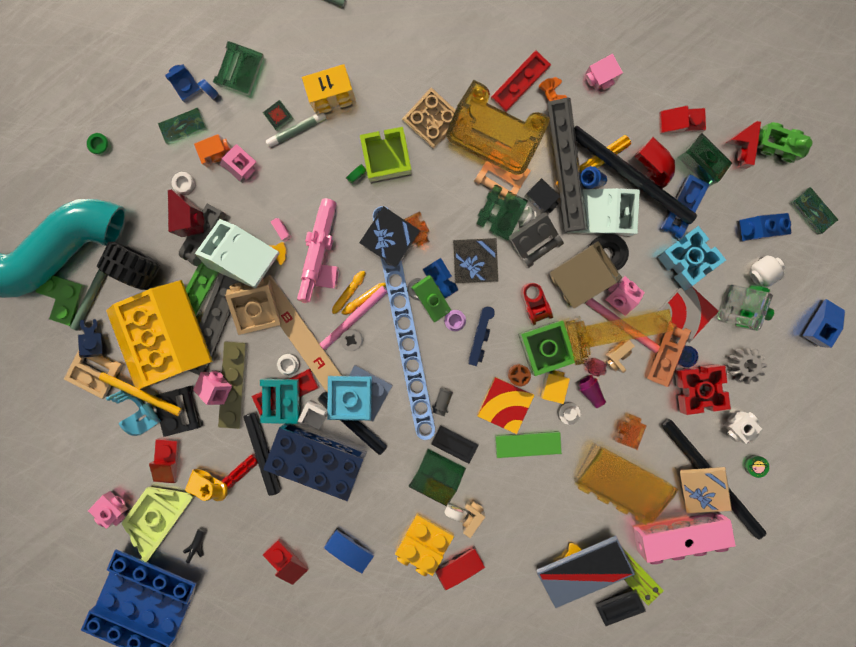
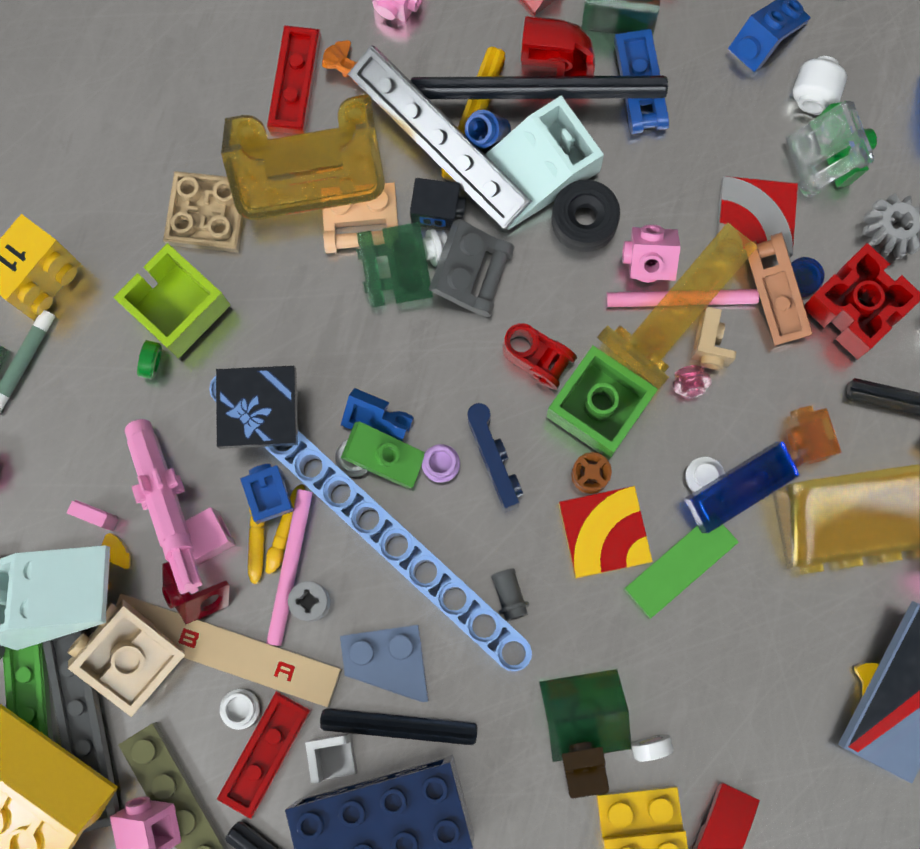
camera: 30 degrees left, 10 degrees down
teal plate [260,378,299,424] -> none
medium azure tile [327,376,372,421] -> none
clear orange brick [404,211,430,247] -> none
black tile [431,425,479,464] -> none
clear smoke tile [453,238,499,284] -> none
tan bracket [462,501,485,538] -> none
yellow brick [540,370,570,404] -> none
dark tan brick [550,241,622,309] -> none
magenta cone [578,375,606,408] -> none
medium azure brick [658,226,726,291] -> none
none -> dark red bracket [162,562,229,625]
none -> blue bracket [240,464,294,524]
none -> dark brown bracket [562,742,609,799]
none -> clear blue tile [684,442,800,534]

